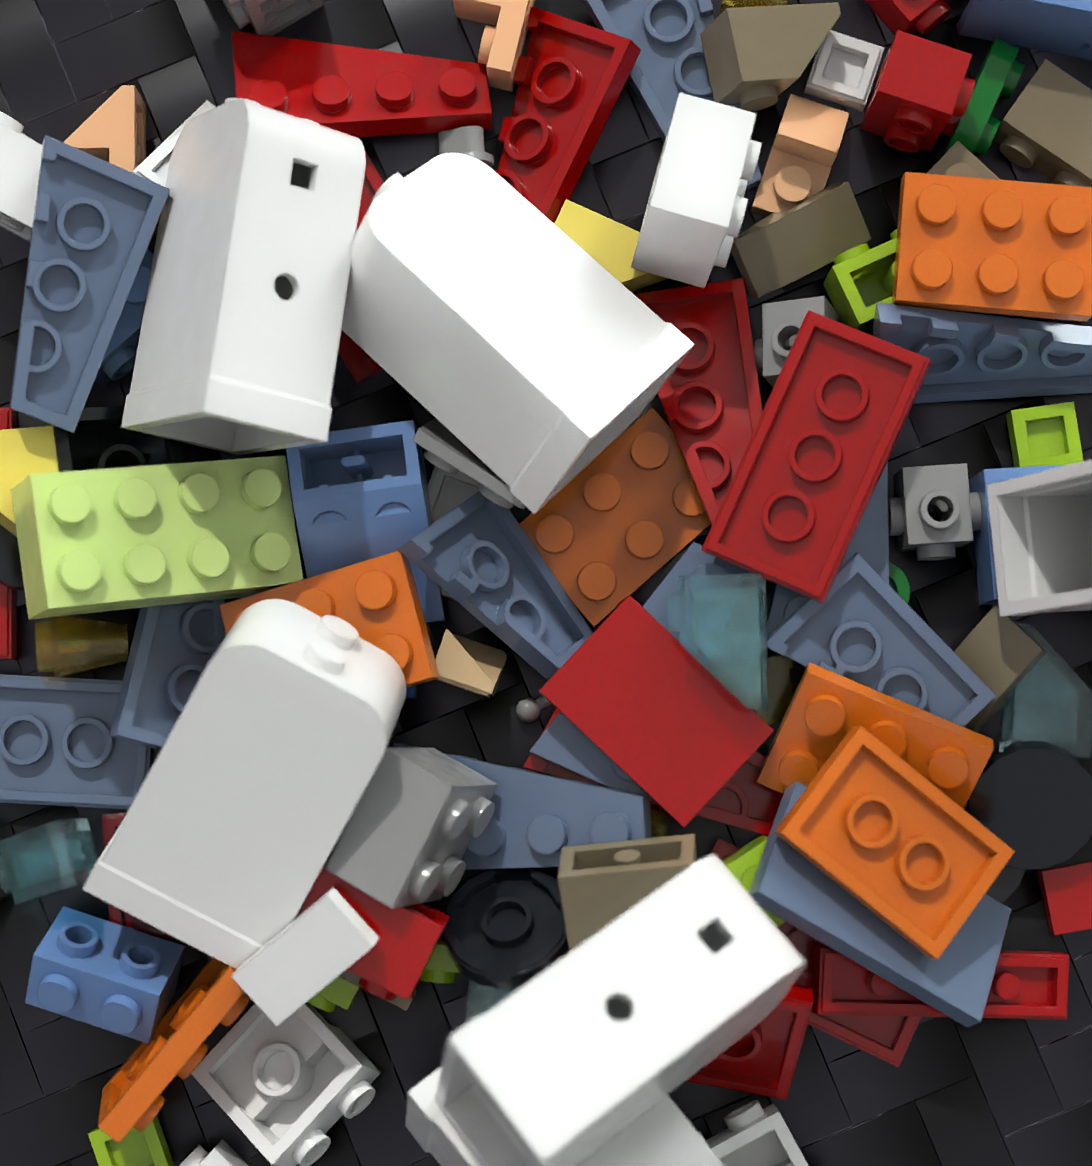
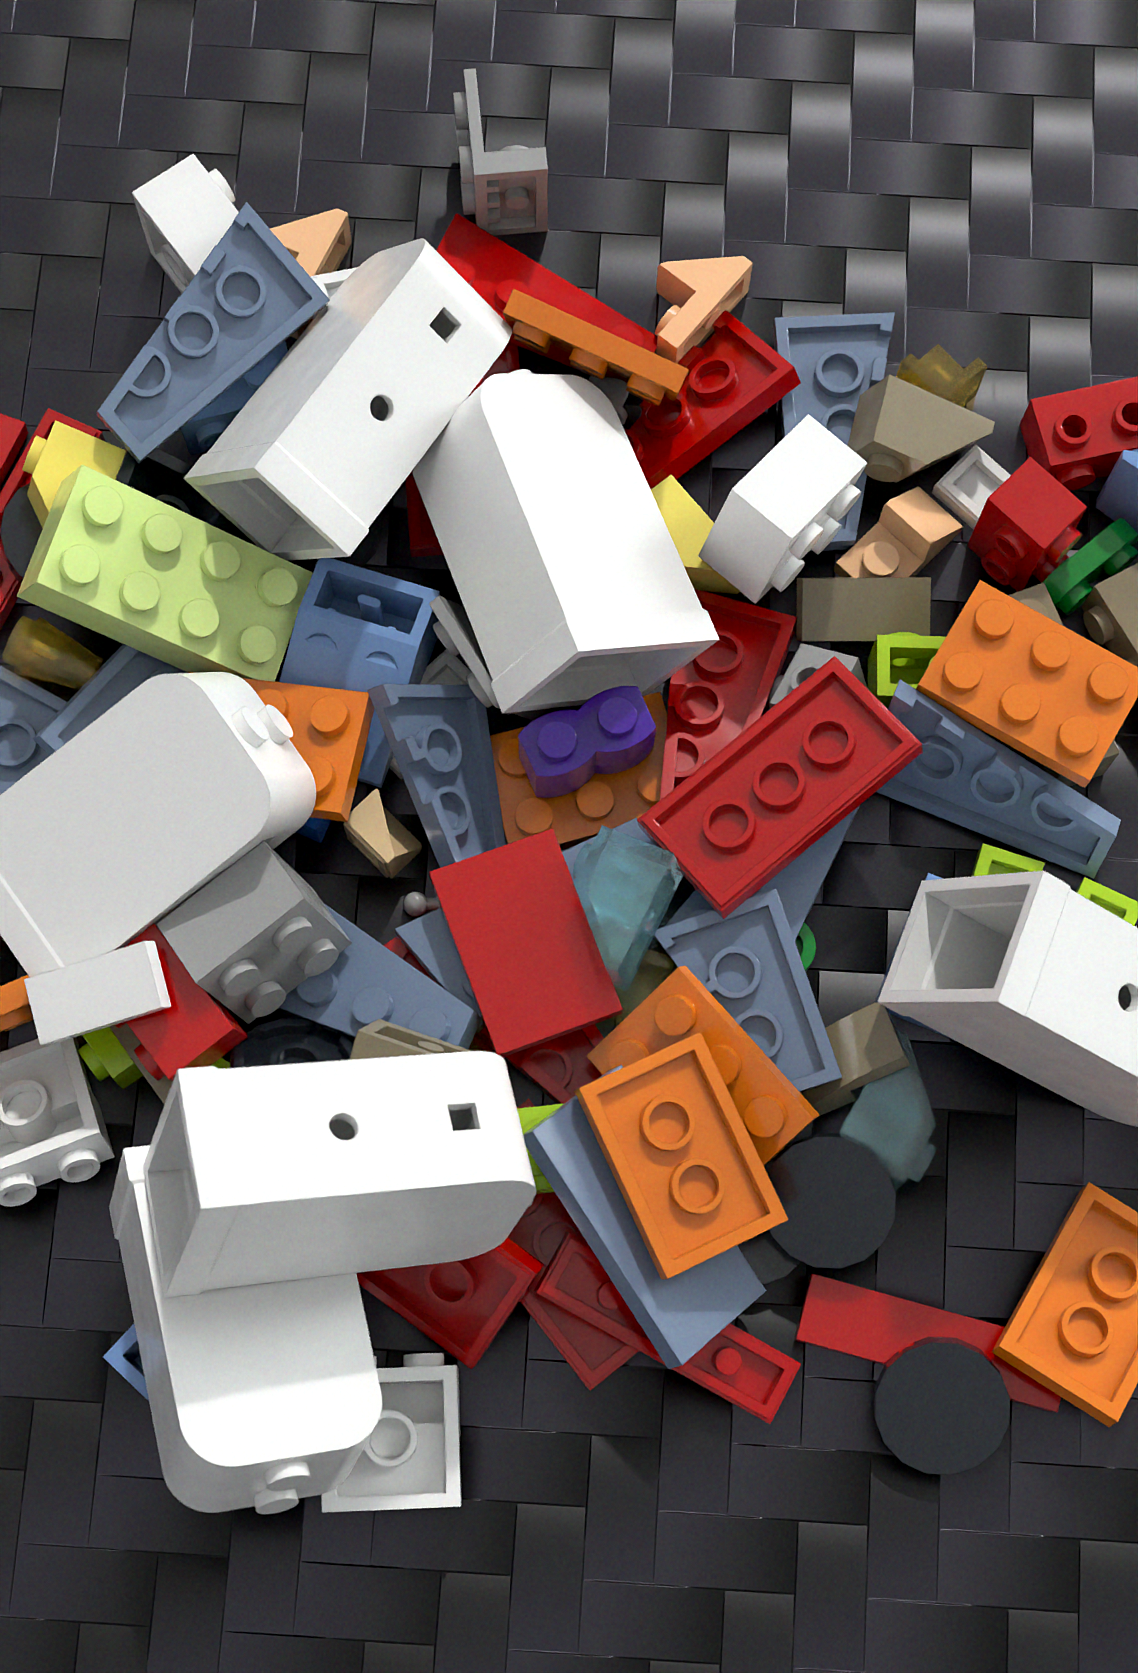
camera: 20 degrees right, 10 degrees down
light grey brick [888,463,982,561] -> none
none -> orange plate [503,289,689,406]
none -> dark purple brick [518,686,656,798]

